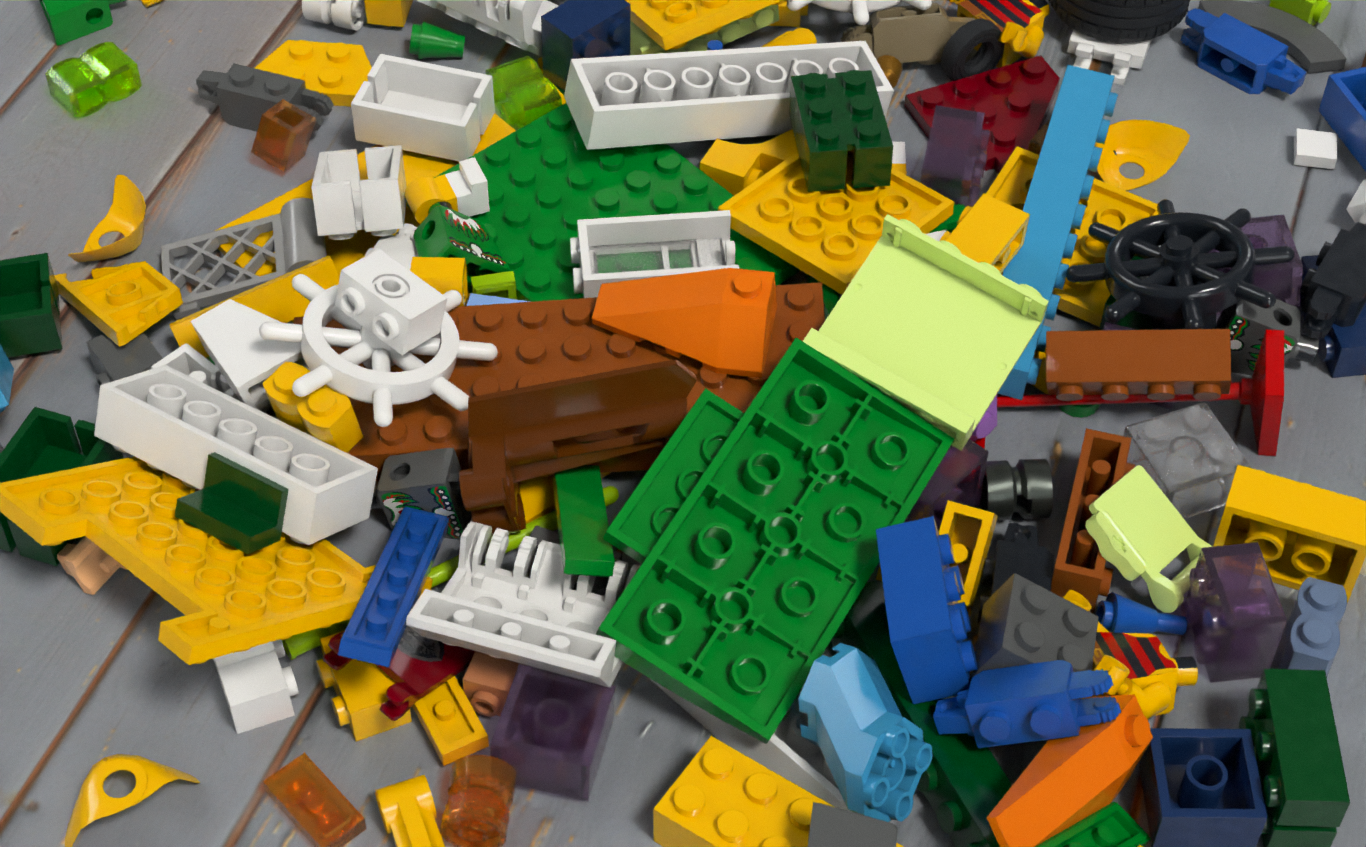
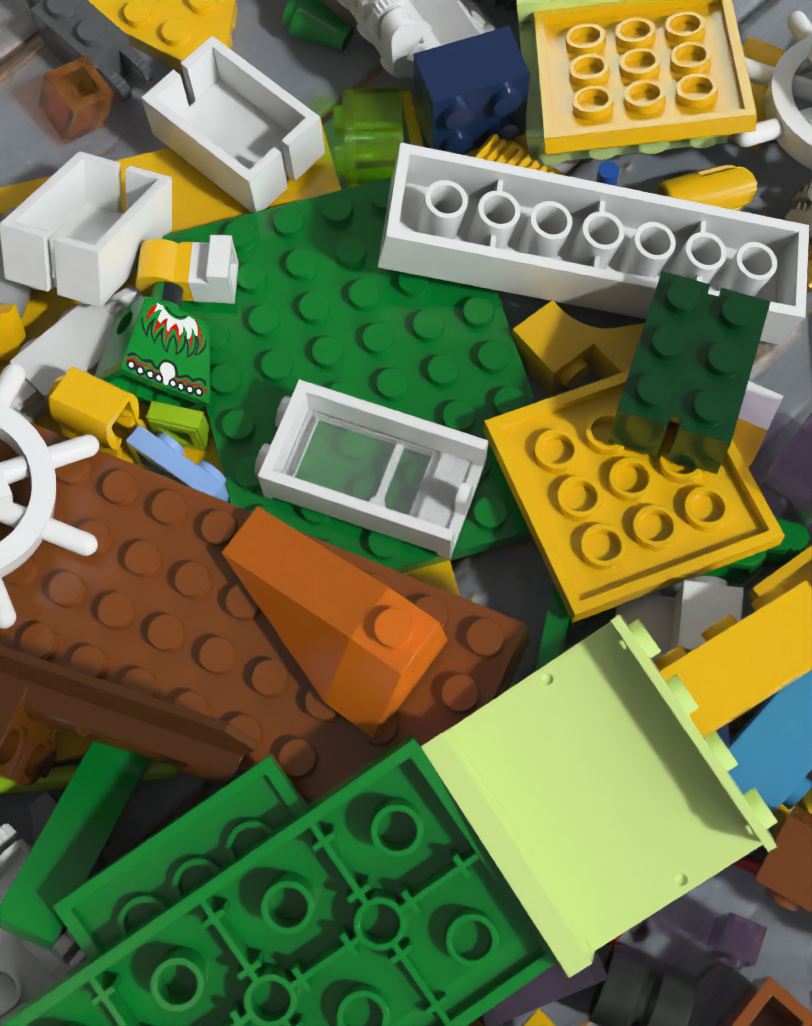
camera: 30 degrees right, 20 degrees up
none -> clear purple piece [704,912,767,972]

